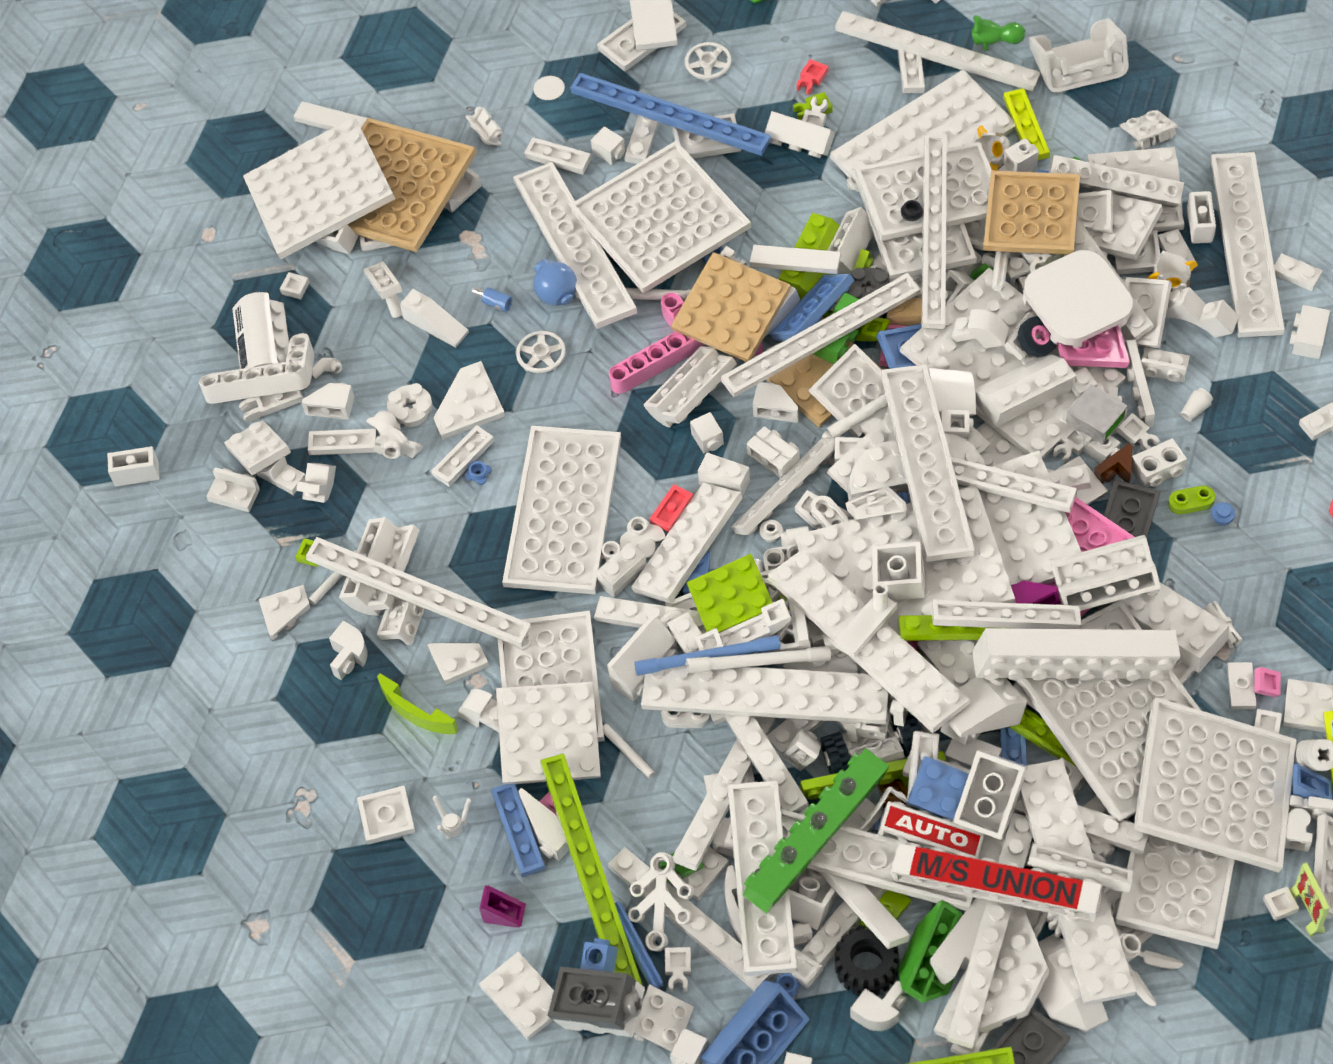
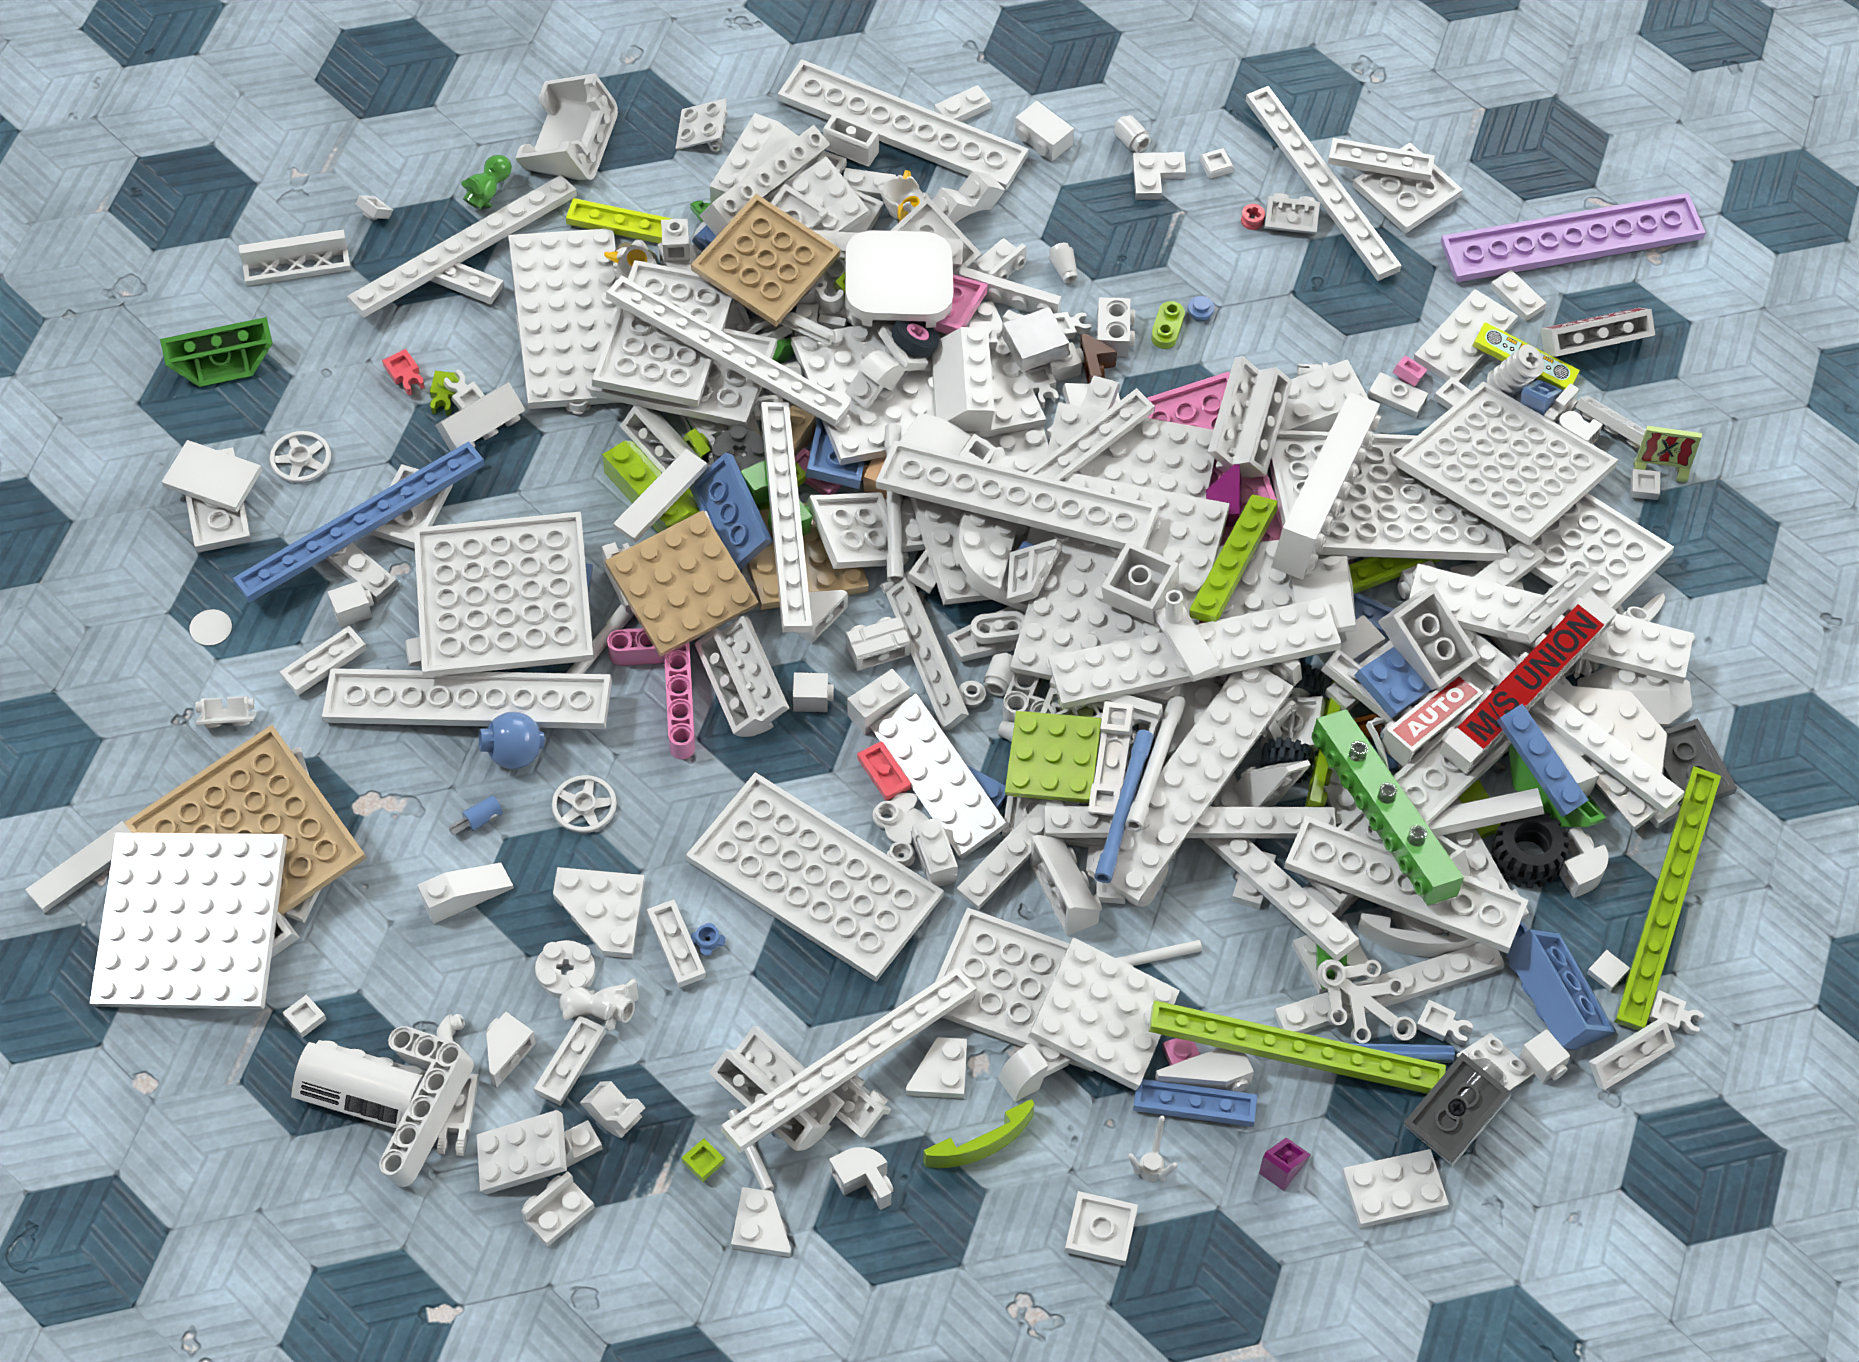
camera: 70 degrees left, 0 degrees up
white brick [107,446,160,486] -> none
white piece [363,261,403,318] -> none
medium blue brick [580,938,618,972] -> none
black plate [900,200,923,221] -> none
white plate [931,600,1081,629] -> none
dark grey plate [1104,480,1161,539] -> none
none -> medium blue plate [1497,703,1588,817]

